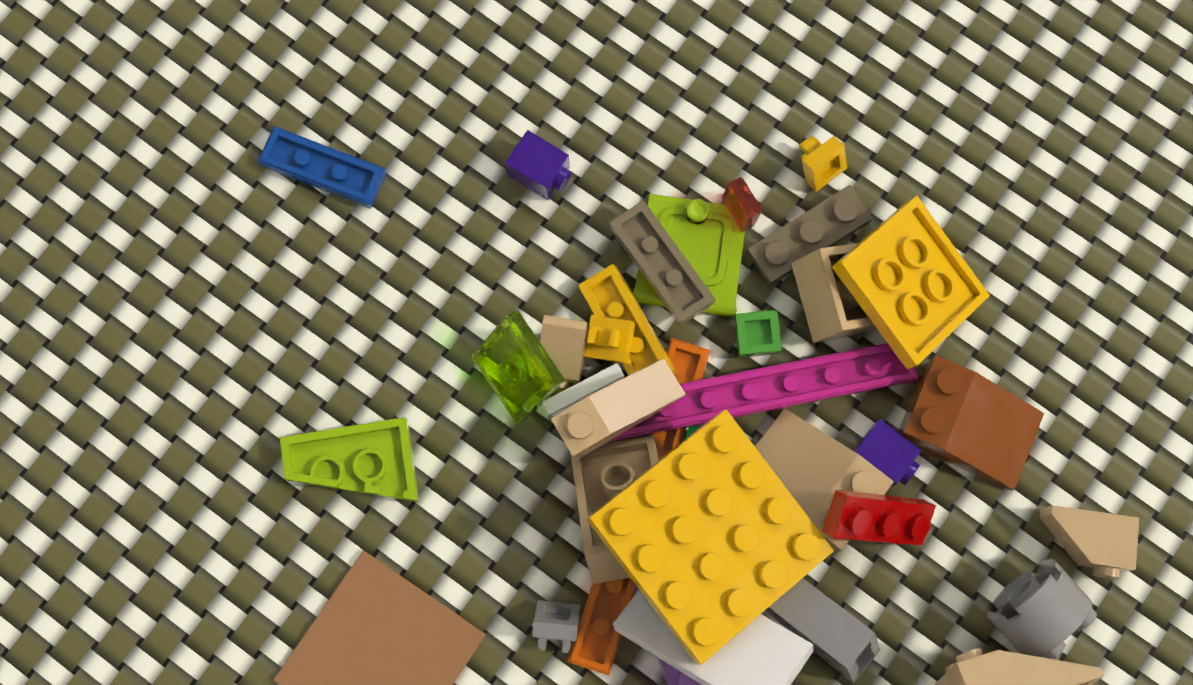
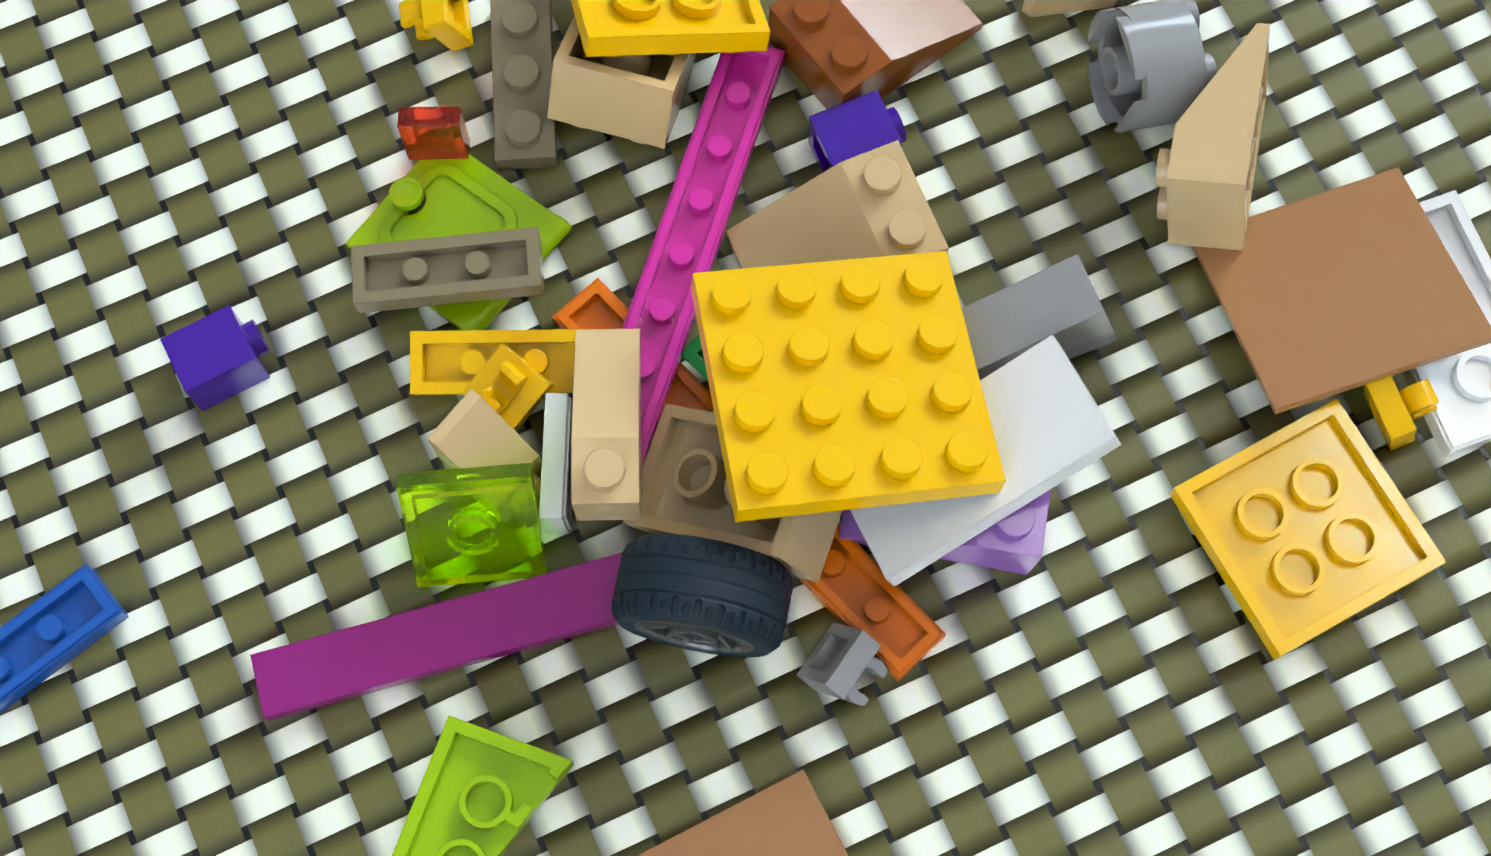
camera: 60 degrees left, 5 degrees down
bright green plate [734,310,782,358] -> none
red plate [822,490,936,546] -> none
none -> magenta tile [250,553,622,721]
none -> black wheel [611,534,793,657]

